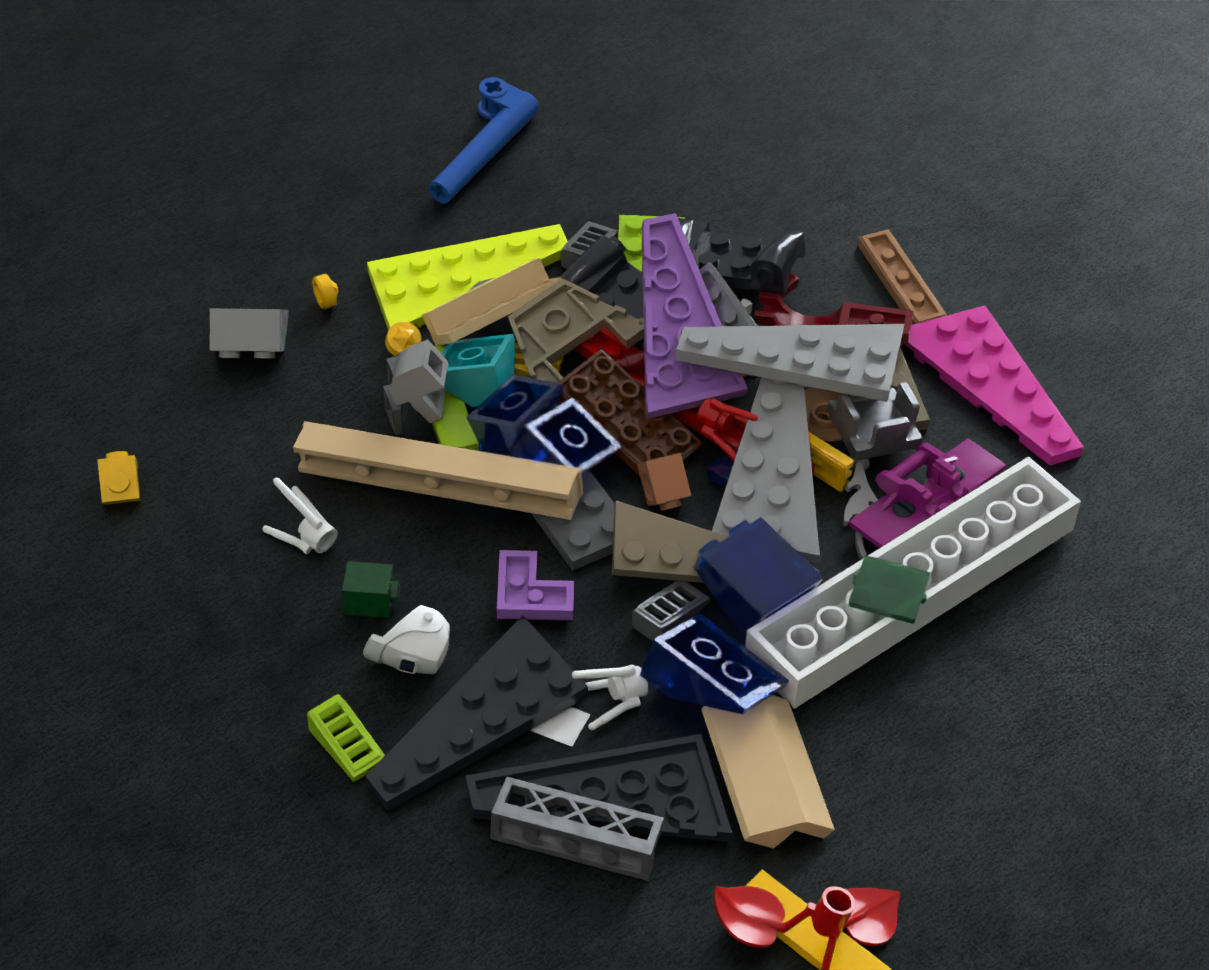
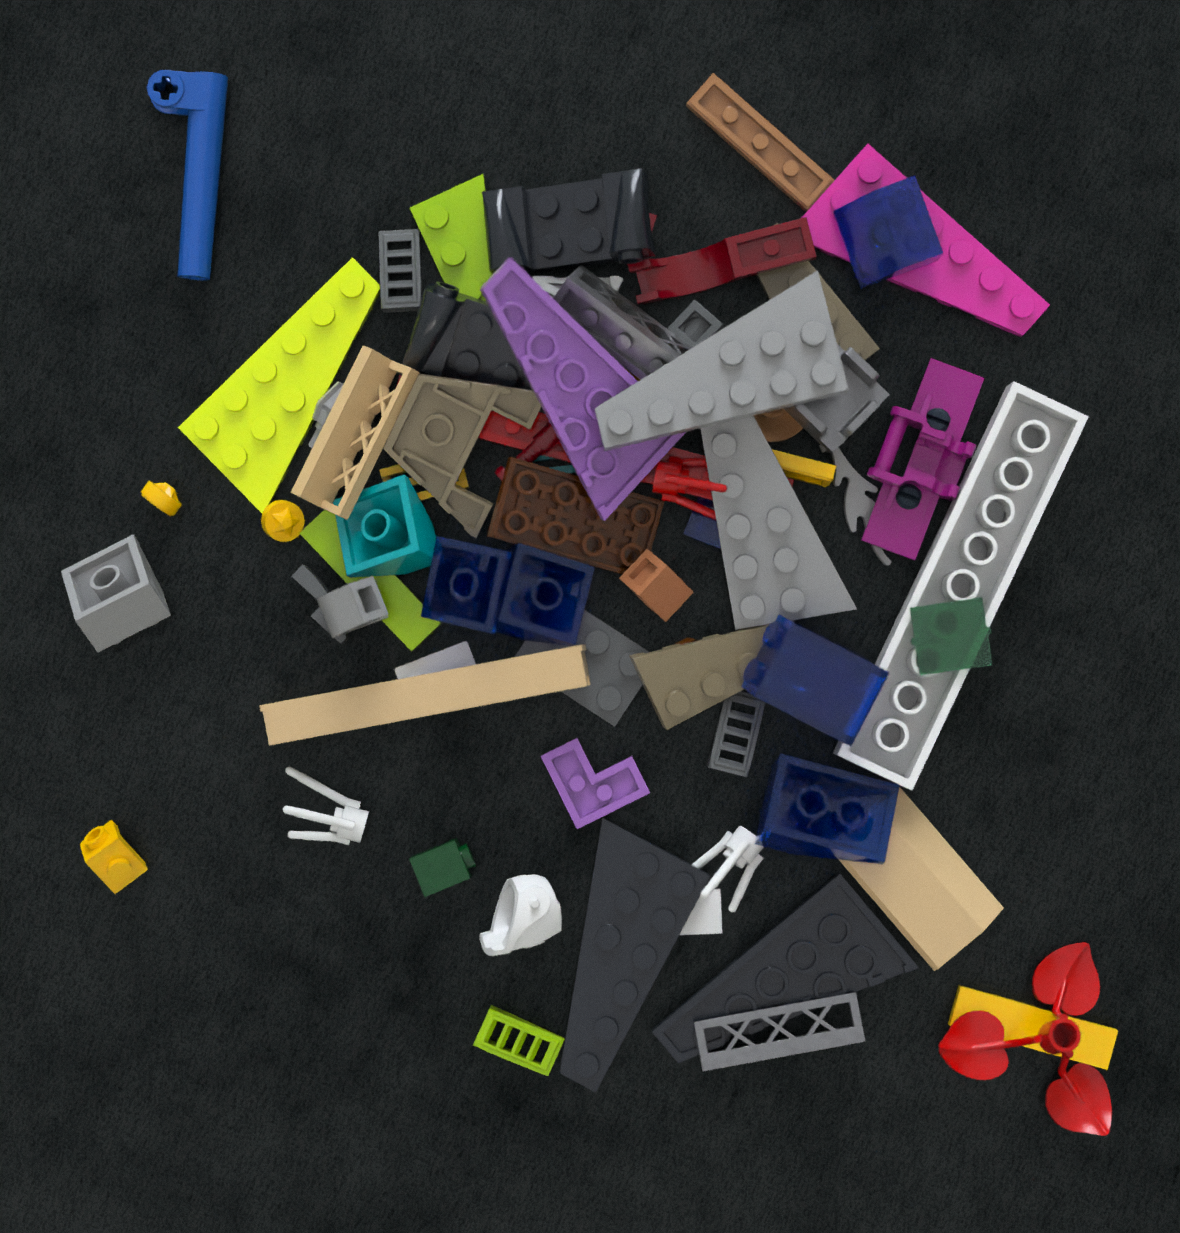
camera: 20 degrees left, 40 degrees up
none -> clear blue slope [832,176,943,289]

